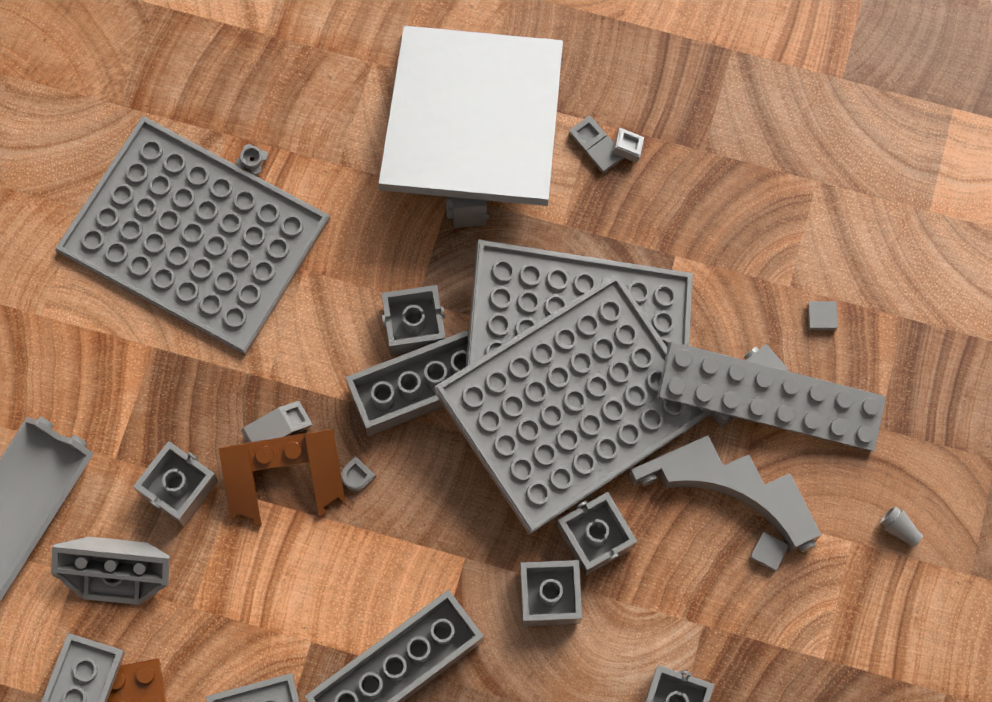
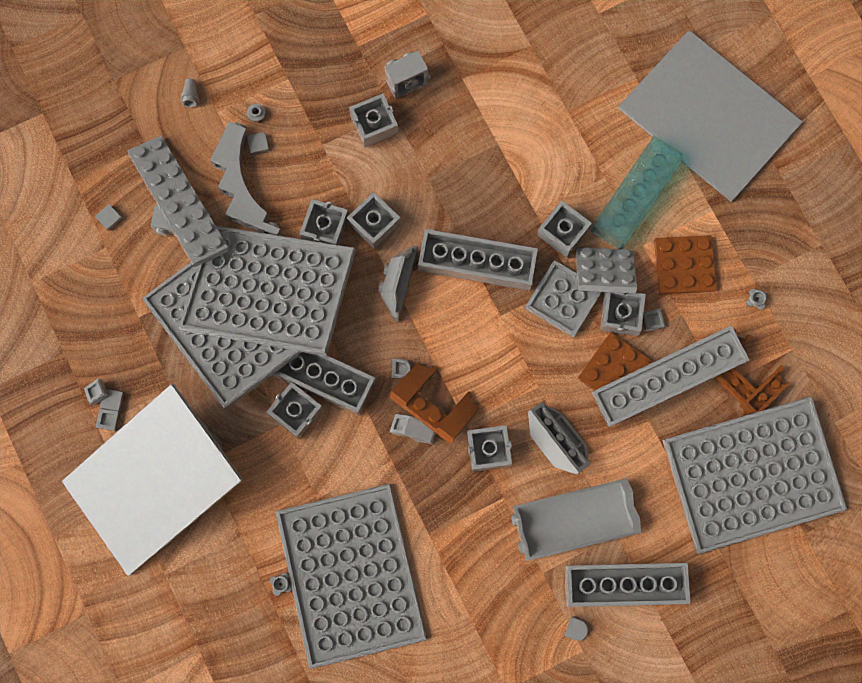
camera: 130 degrees left, 5 degrees up
none -> light grey plate [247,104,265,122]
none -> light grey wedge [379,245,418,322]

